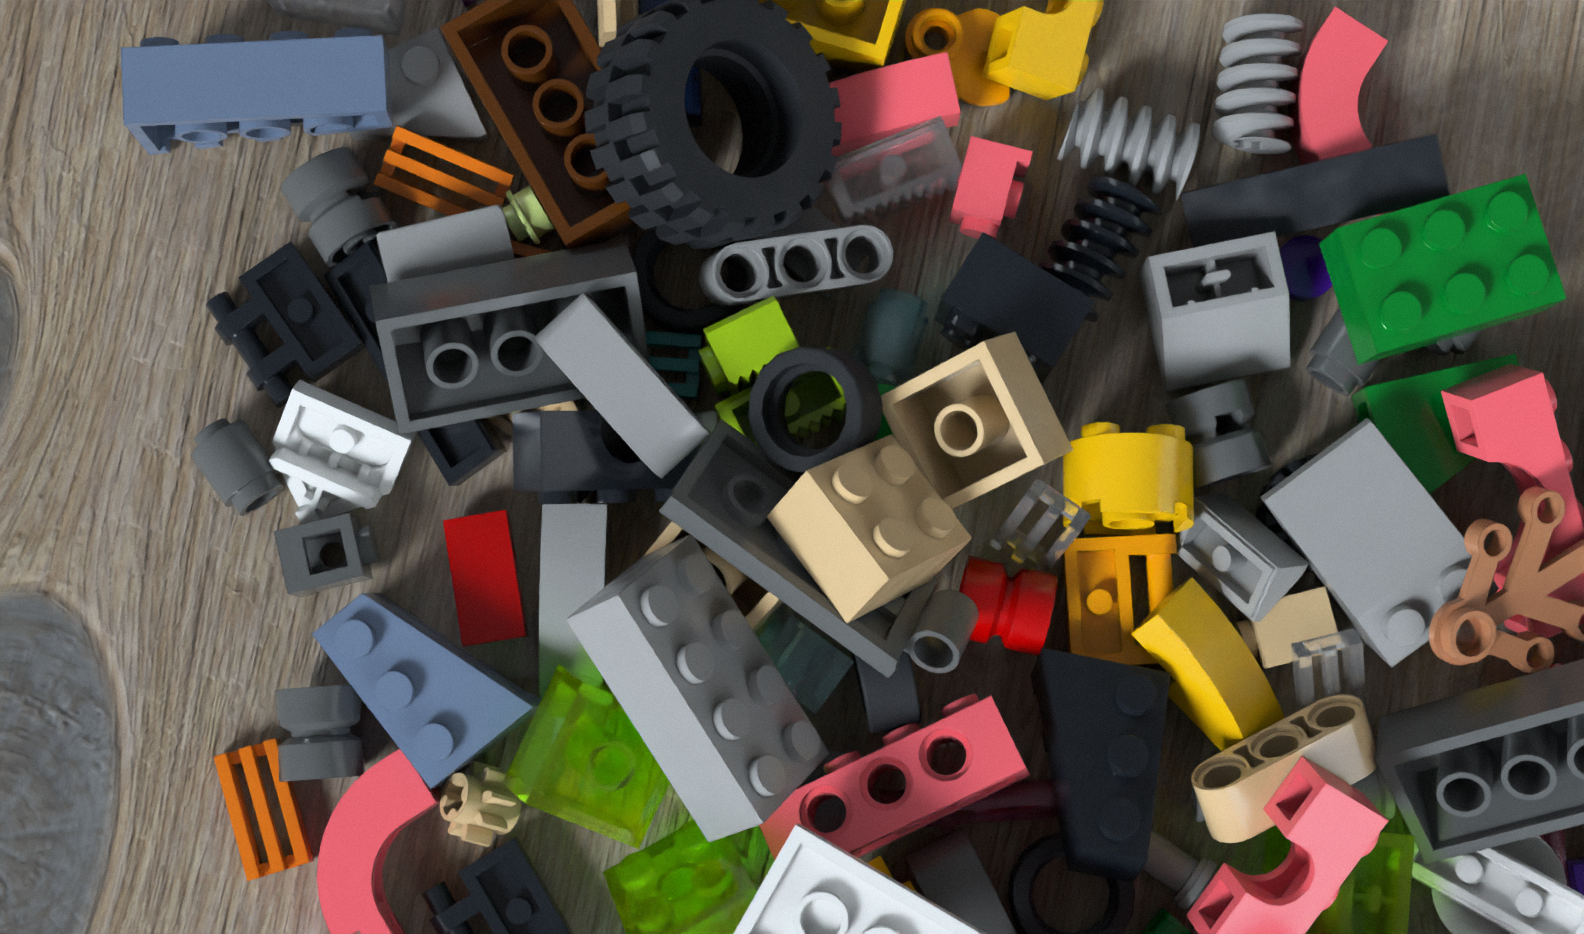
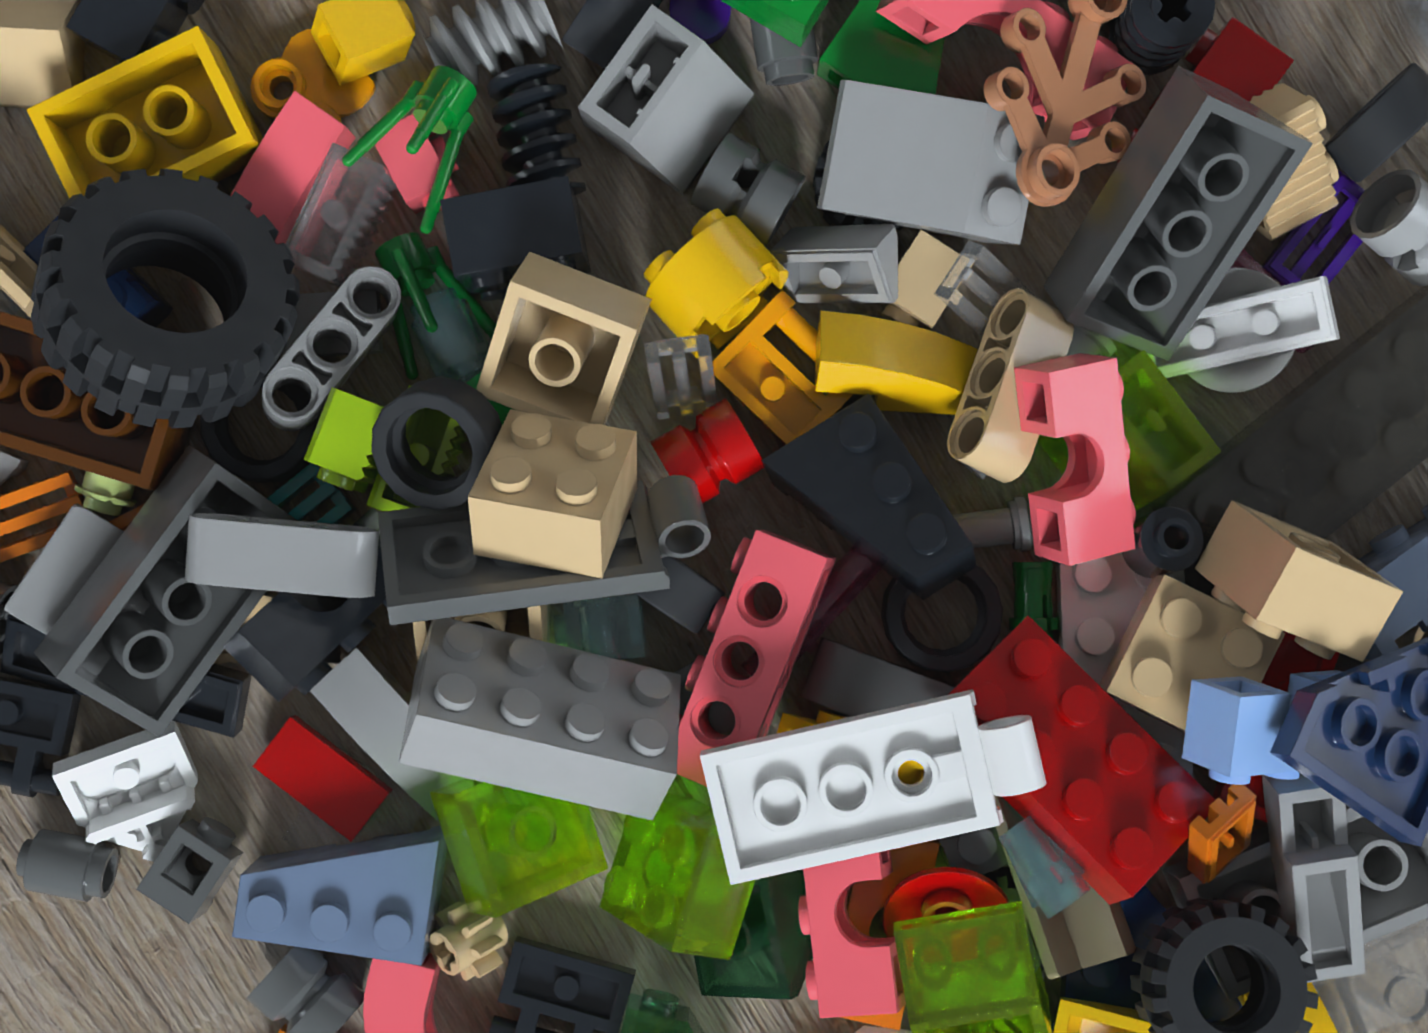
camera: 40 degrees left, 5 degrees up
none -> green plant [342,65,477,234]
none -> green plant [375,232,496,380]

